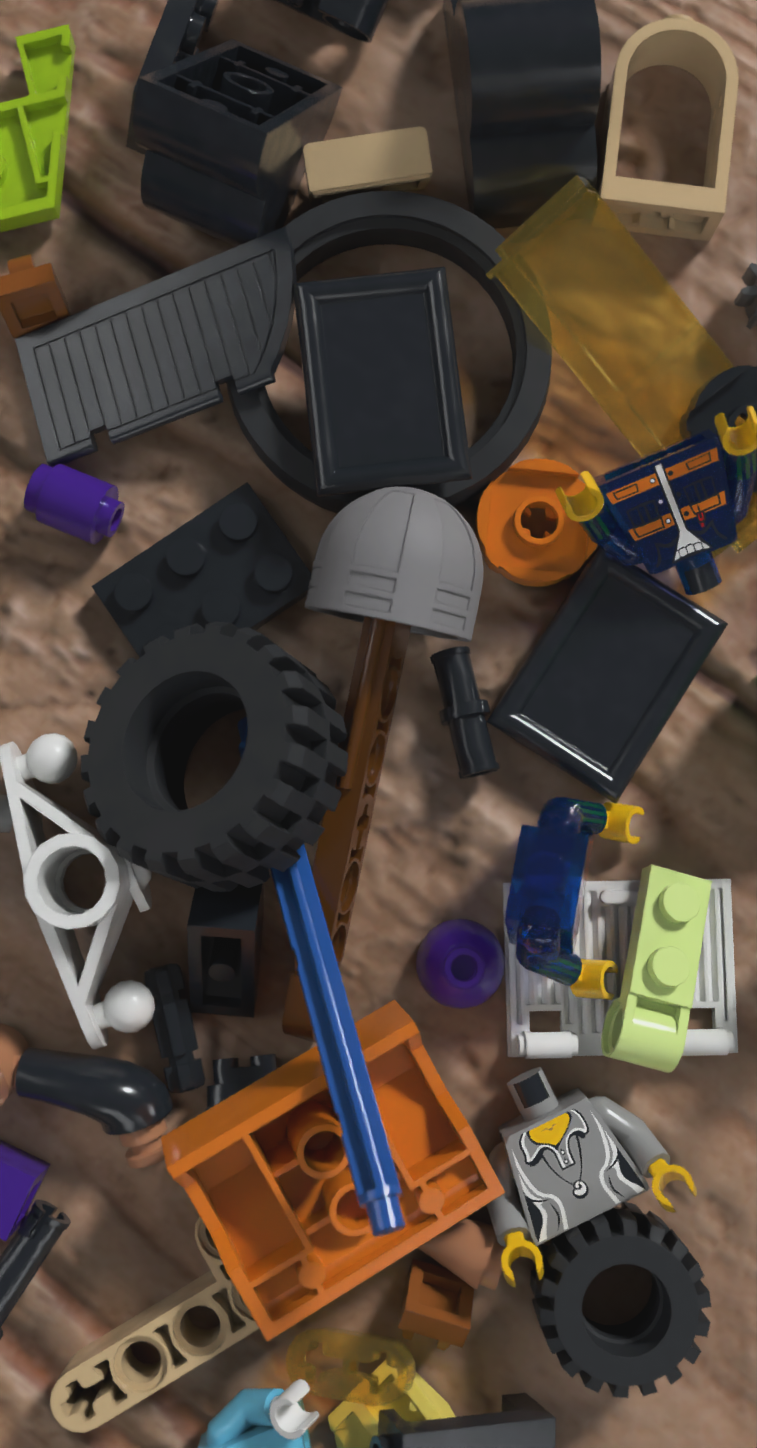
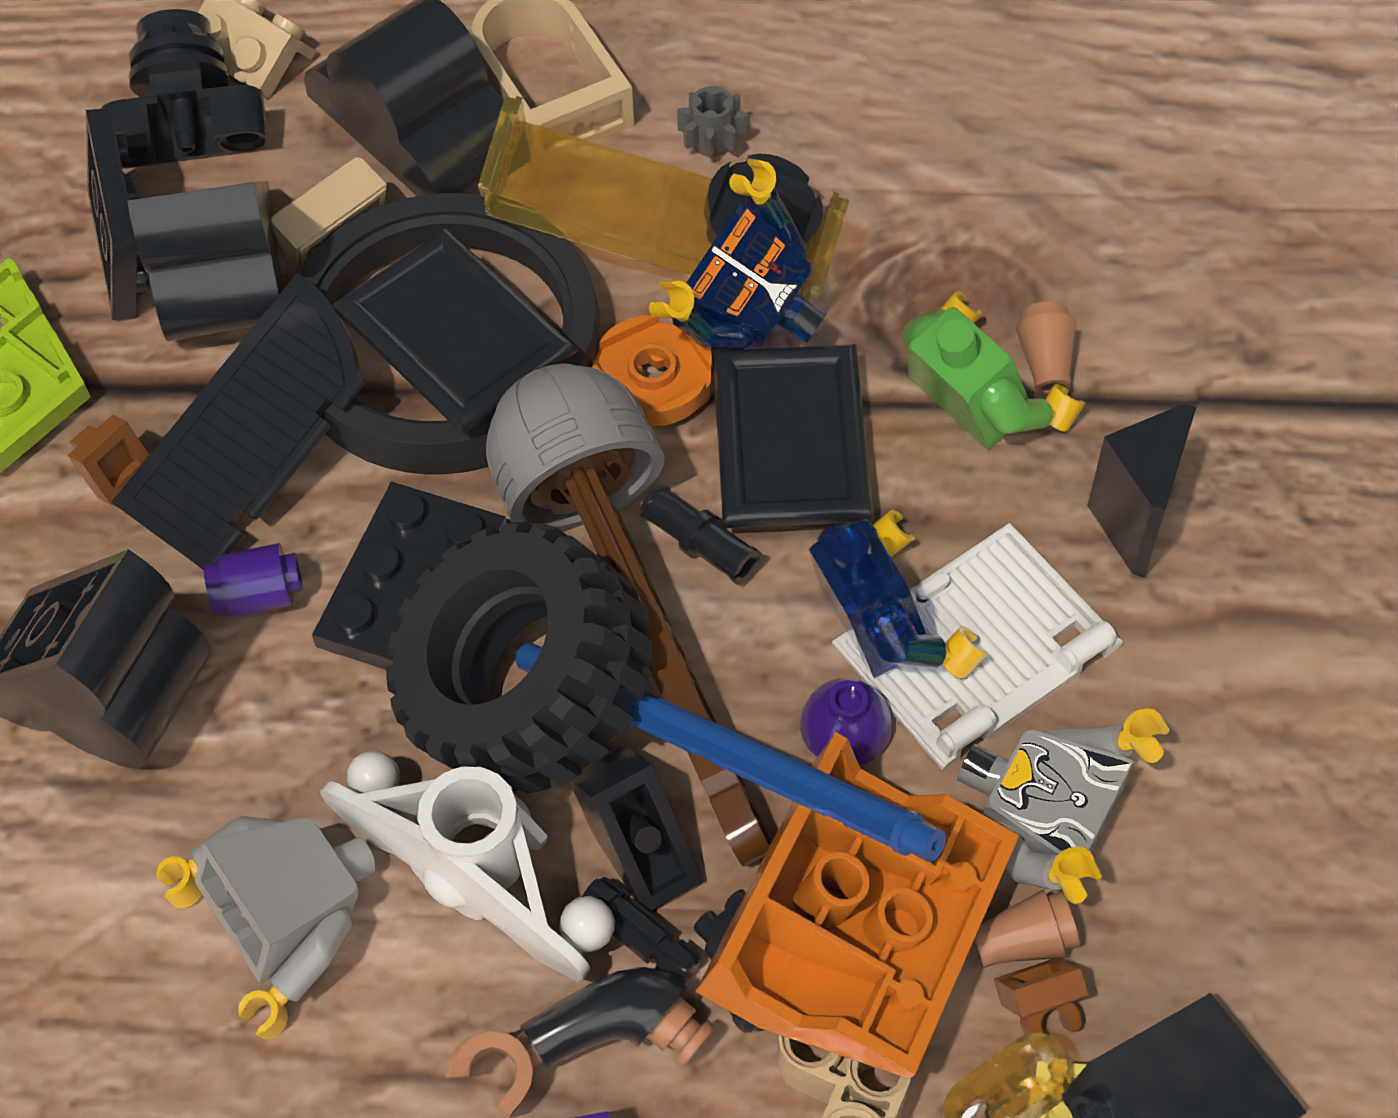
camera: 30 degrees left, 25 degrees down
black tyre [530,1202,711,1398] -> none
yellowish green plate [601,864,712,1073] -> none

